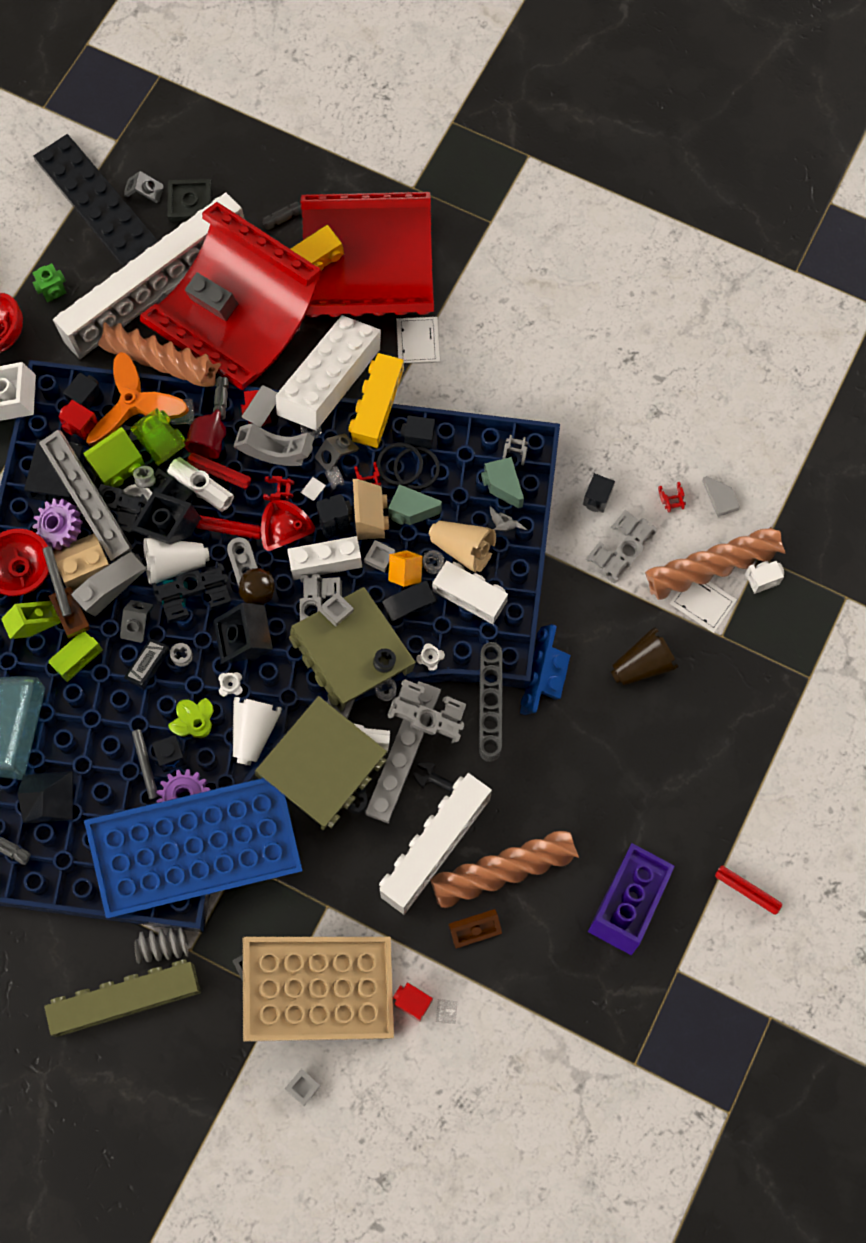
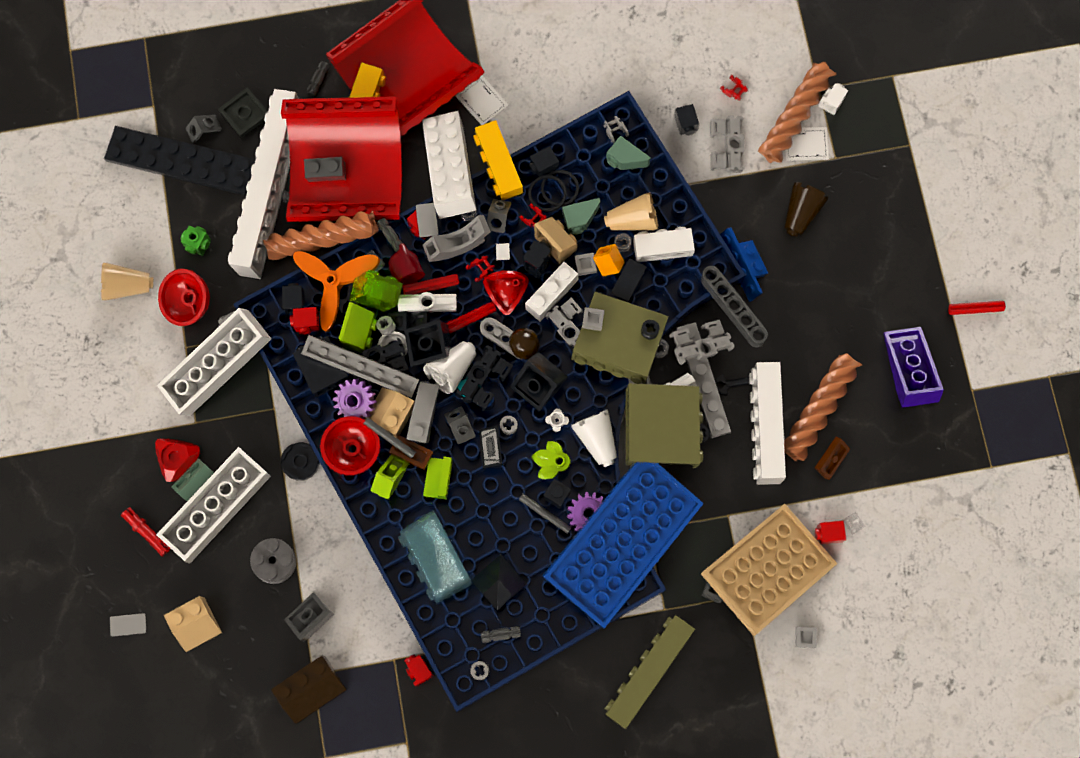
camera: 35 degrees left, 5 degrees up
light grey piece [135,927,189,964] -> none
clear bush [325,466,344,489] -> none
white plate [417,643,445,671] -> none
light grey piece [490,506,527,531] -> none
light grey tile [702,476,740,516] -> none

